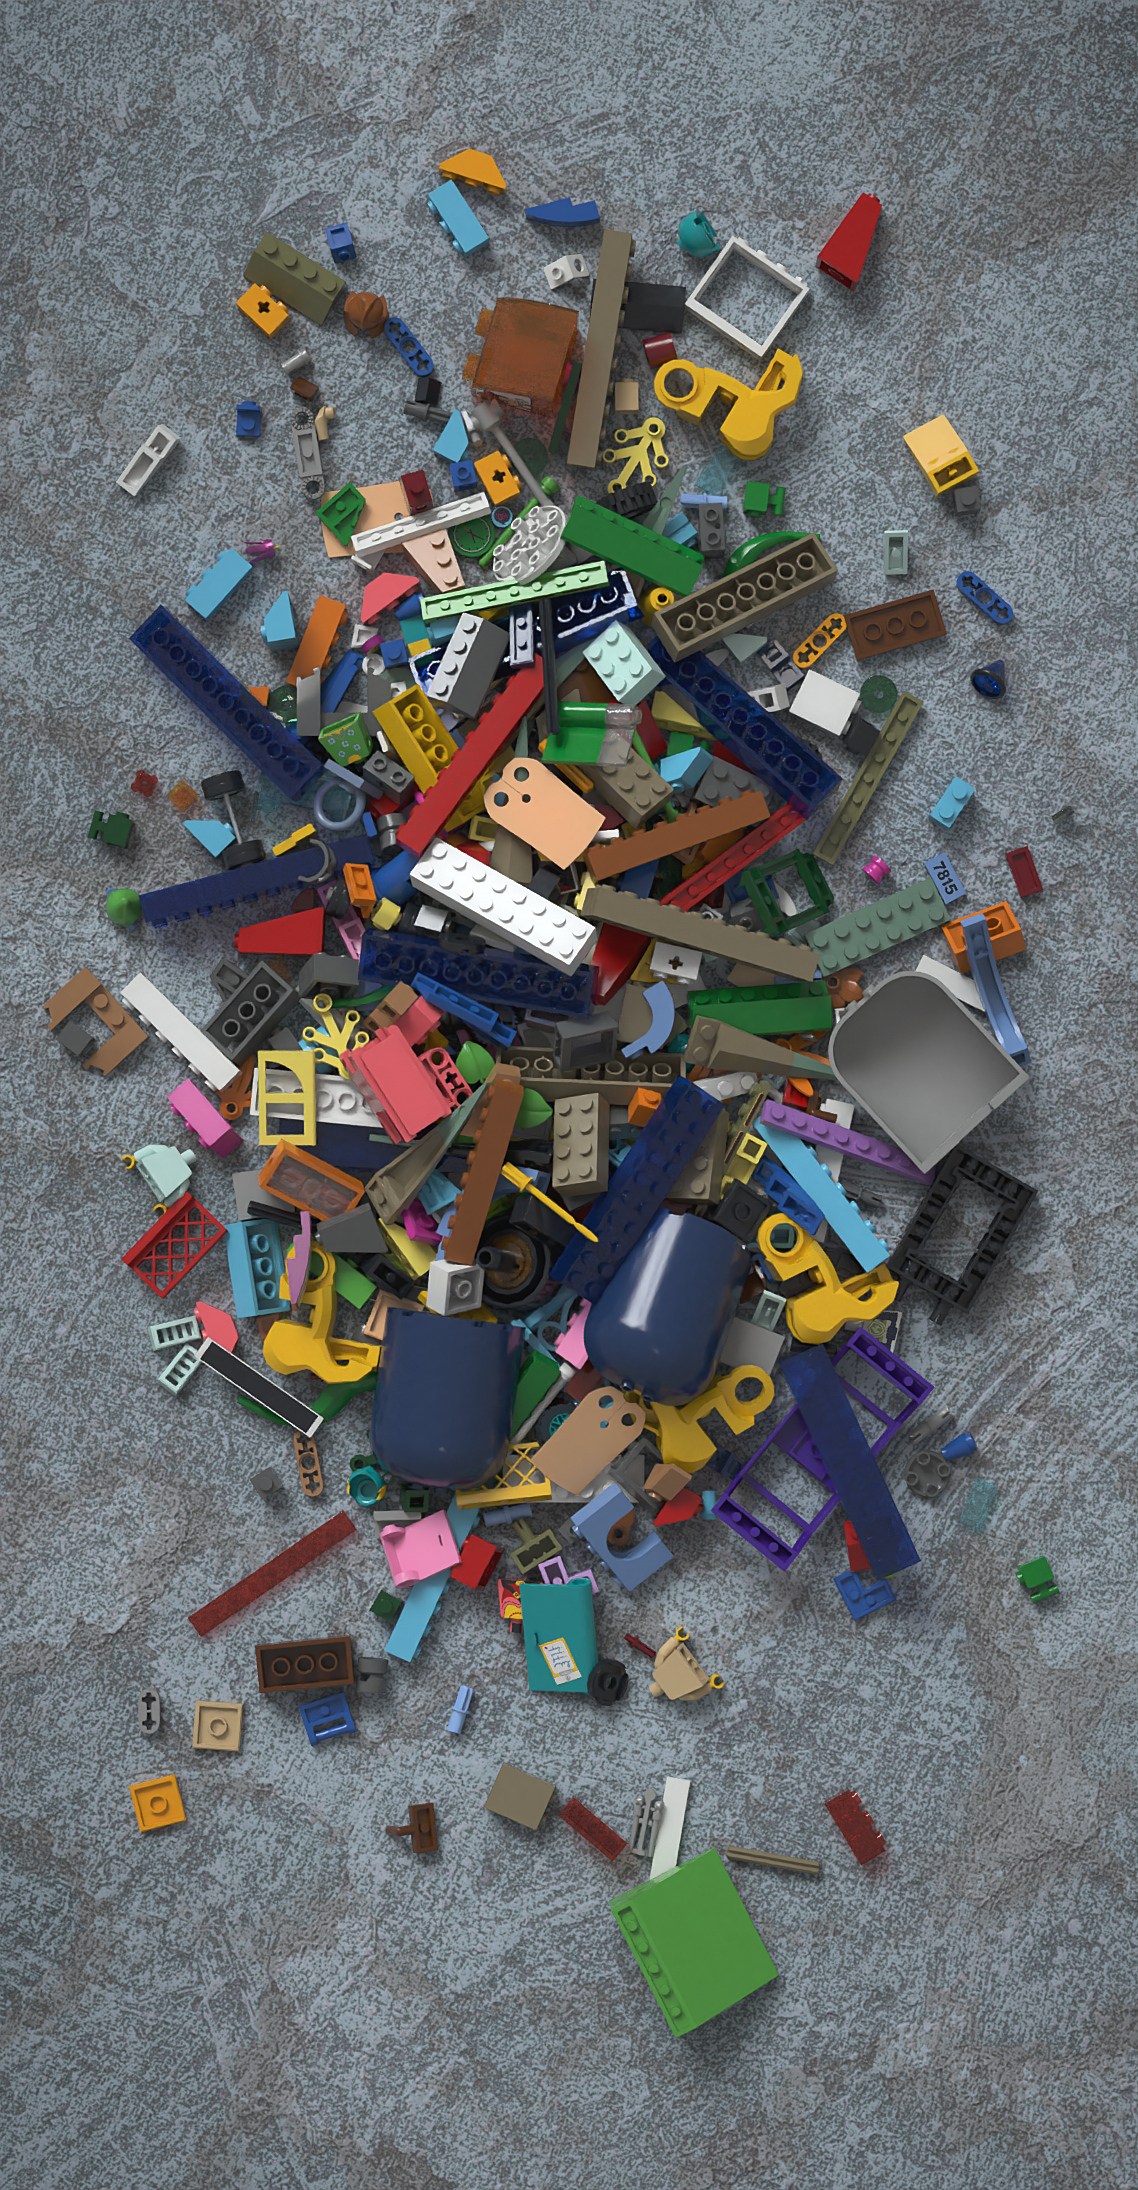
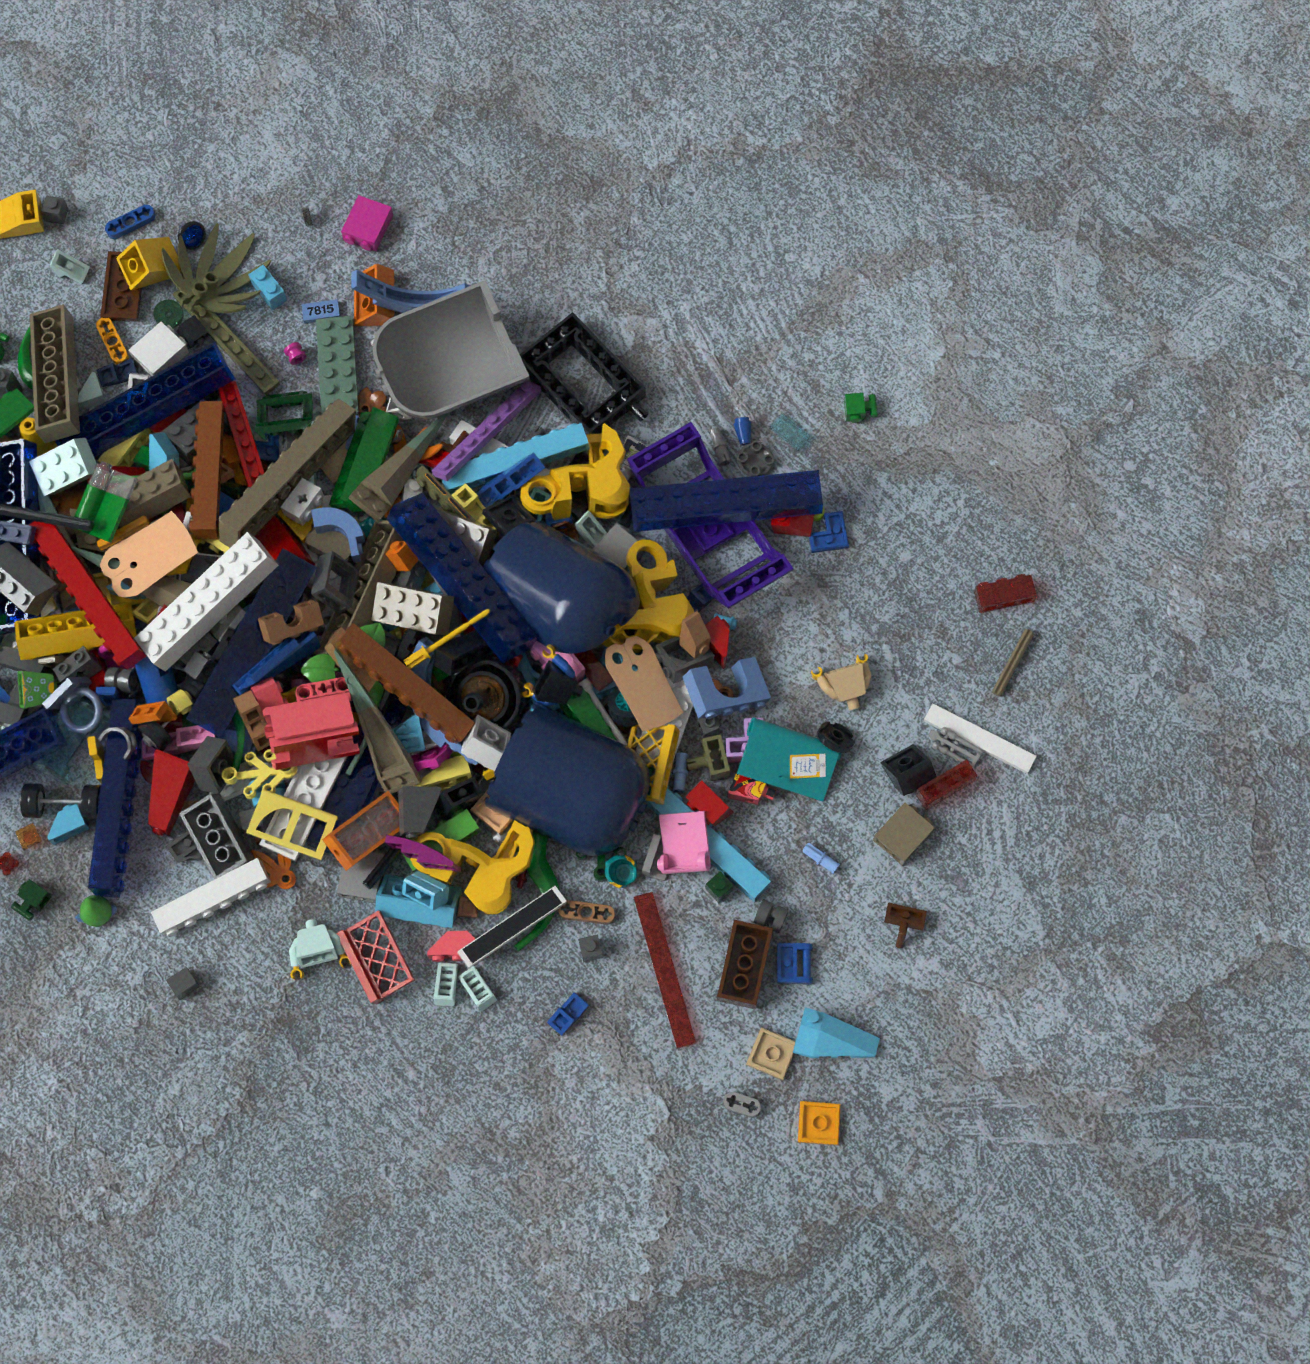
camera: 70 degrees left, 15 degrees down
medium nougat wedge [43,967,150,1076] -> none
wedge [167,1079,244,1159] -> none
dark green brick [399,1483,429,1512] -> none
bright green slope [609,1847,779,2038] -> none
dark red piece [623,1633,656,1658] -> none
dark red tile [1005,846,1043,898] -> none
none -> yellow slope [116,237,181,290]
none -> olive plant [161,223,271,313]
none -> medium nougat arch [258,600,324,645]
none -> dark pink brick [341,195,393,251]
none -> medium azure brick [402,871,449,911]
none -> black torso [522,644,583,707]
none -> blue slope [547,992,590,1036]
none -> medium azure wedge [793,1007,880,1058]
none -> black slope [880,744,937,796]

